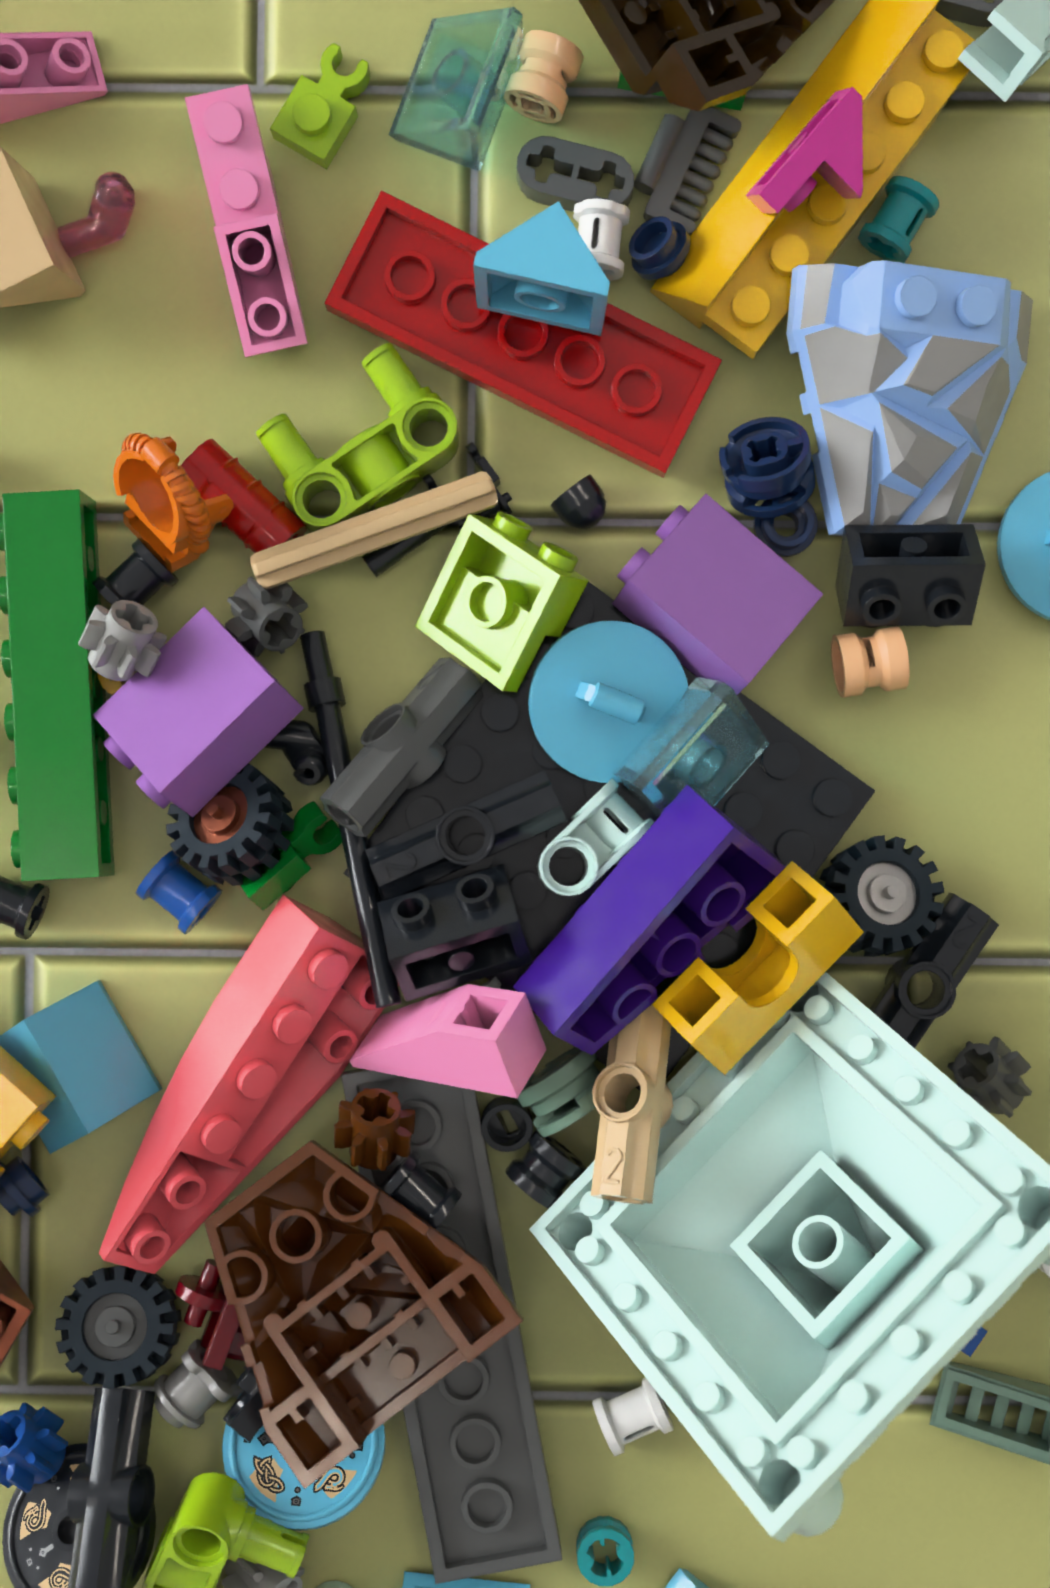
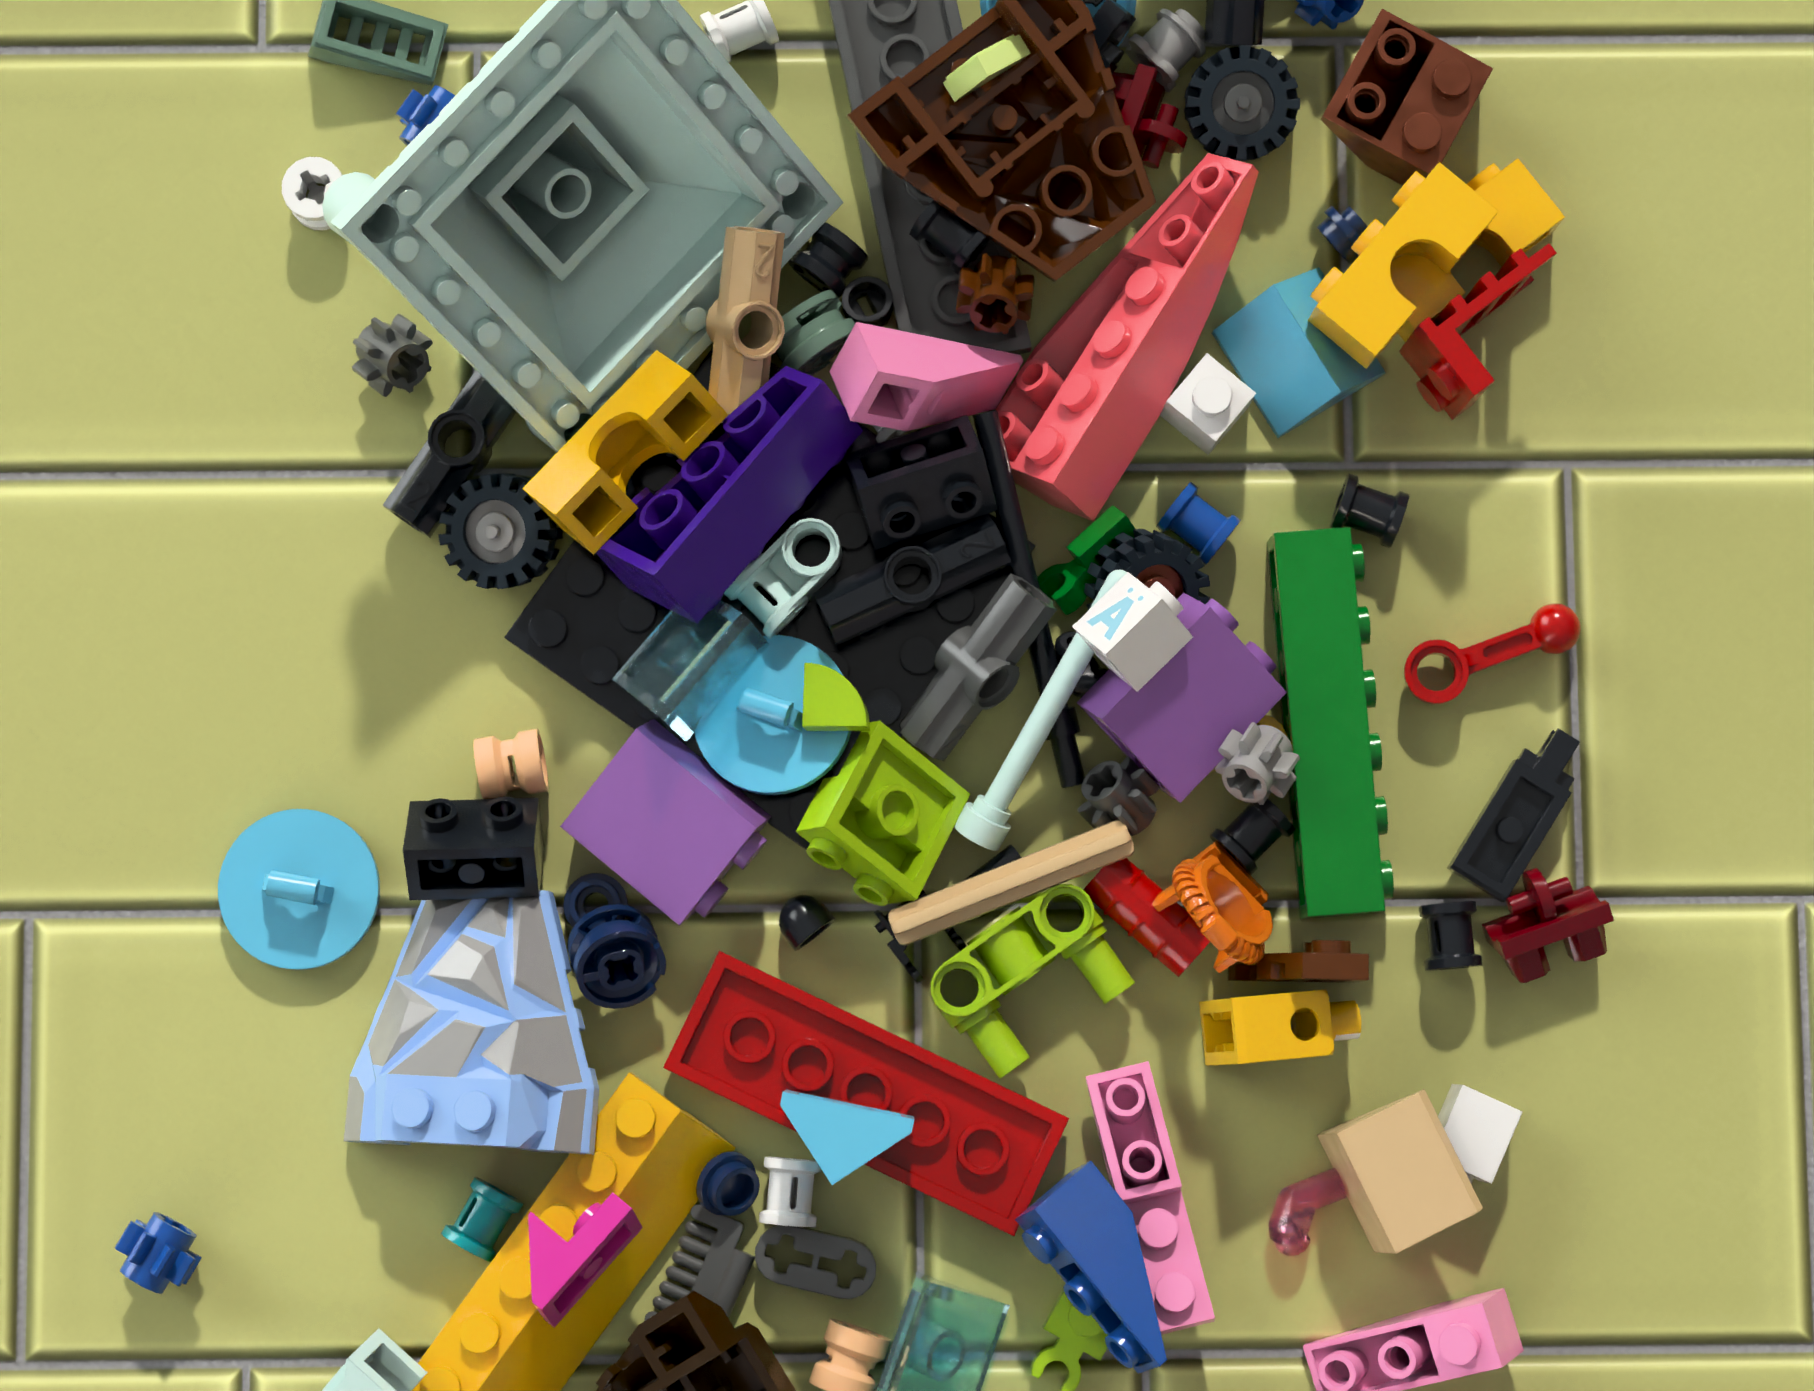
camera: 170 degrees right, 5 degrees down
none -> lime tile [802,663,870,731]
none -> yellowish green tile [943,34,1031,102]
none -> light aqua piece [954,569,1127,851]
none -> blue slope [1015,1161,1167,1374]
none -> white brick [1072,572,1193,692]
none -> white brick [1160,353,1256,455]
none -> yellow torso [1199,989,1361,1066]
none -> reddish brown wing [1228,940,1369,983]

